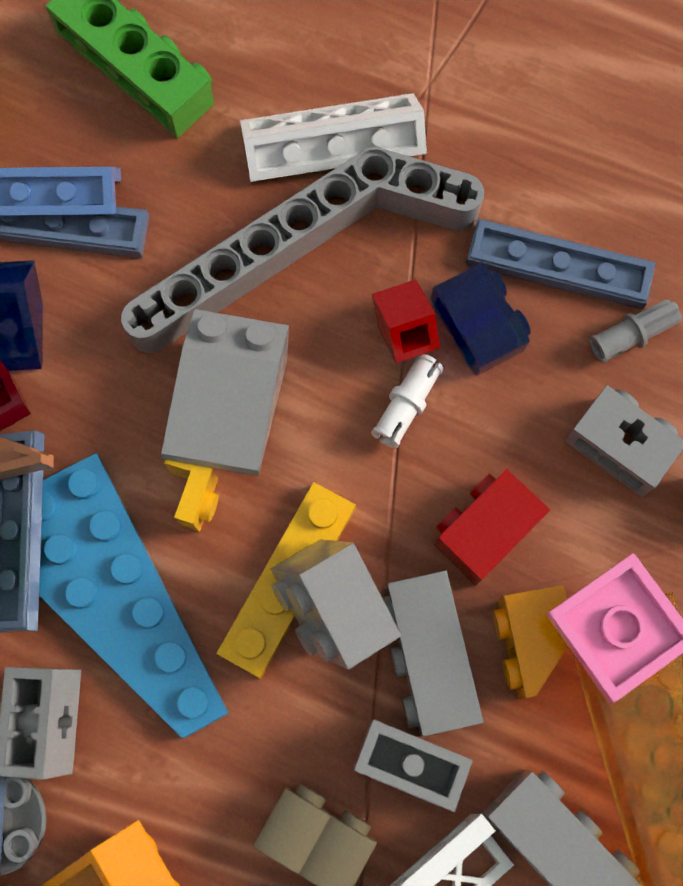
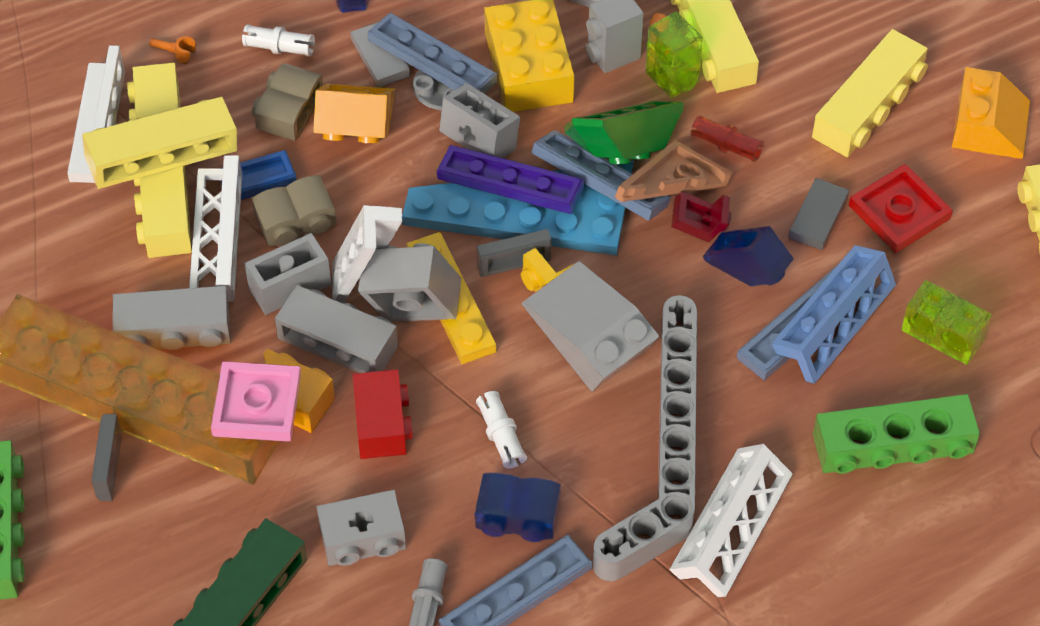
camera: 130 degrees right, 20 degrees down
red brick [372,279,440,363] -> none
none -> white fence [332,205,402,303]
none -> dark purple tile [436,145,585,214]
none -> dark grey tile [477,229,551,277]

